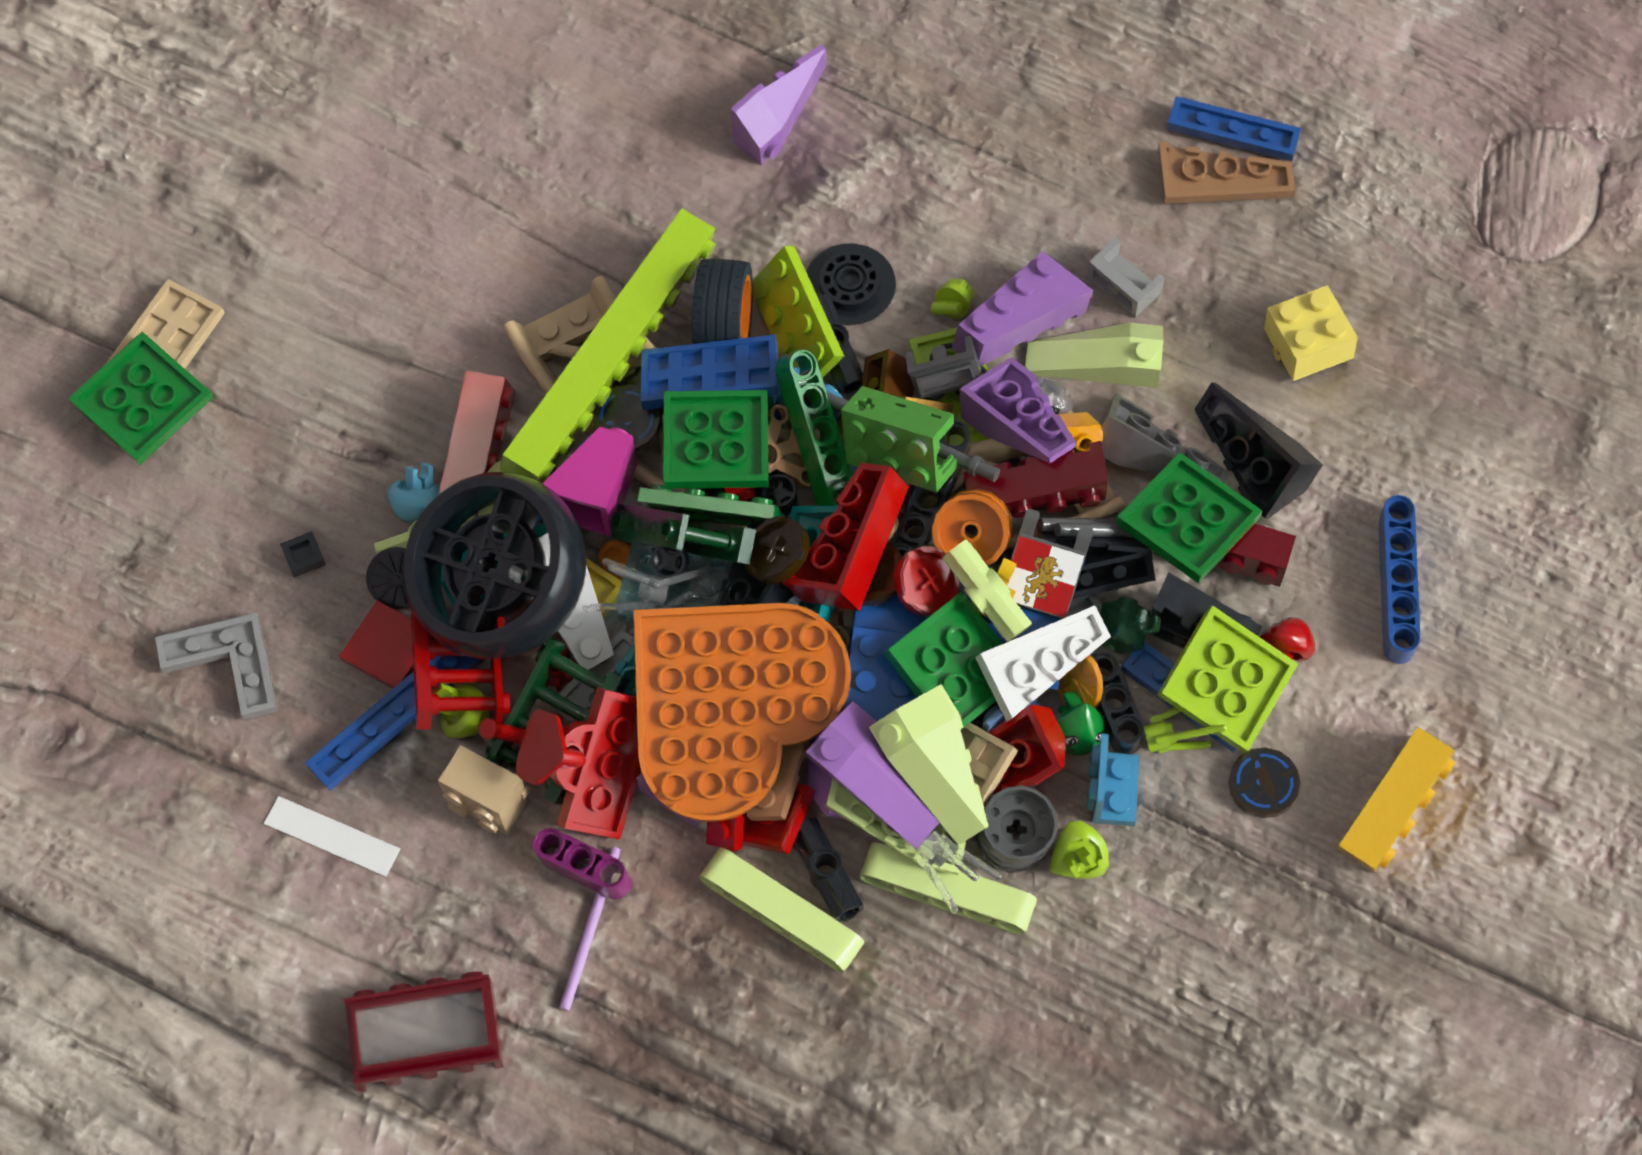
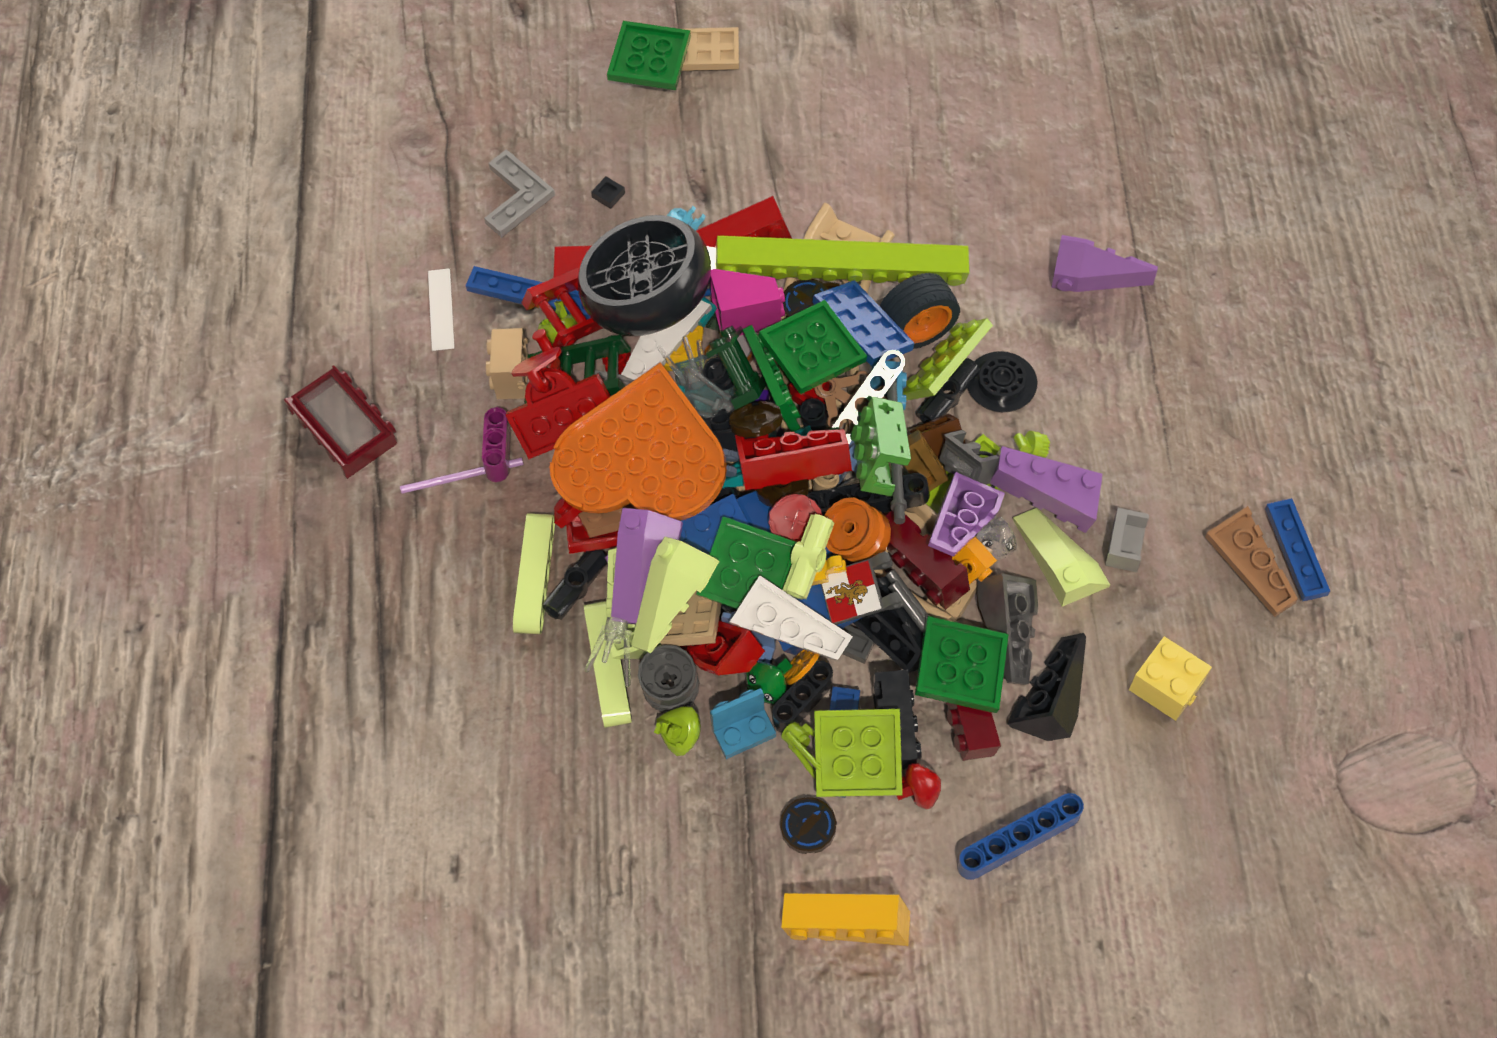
camera: 60 degrees right, 5 degrees down
clear green brick [1100,596,1162,654] -> none

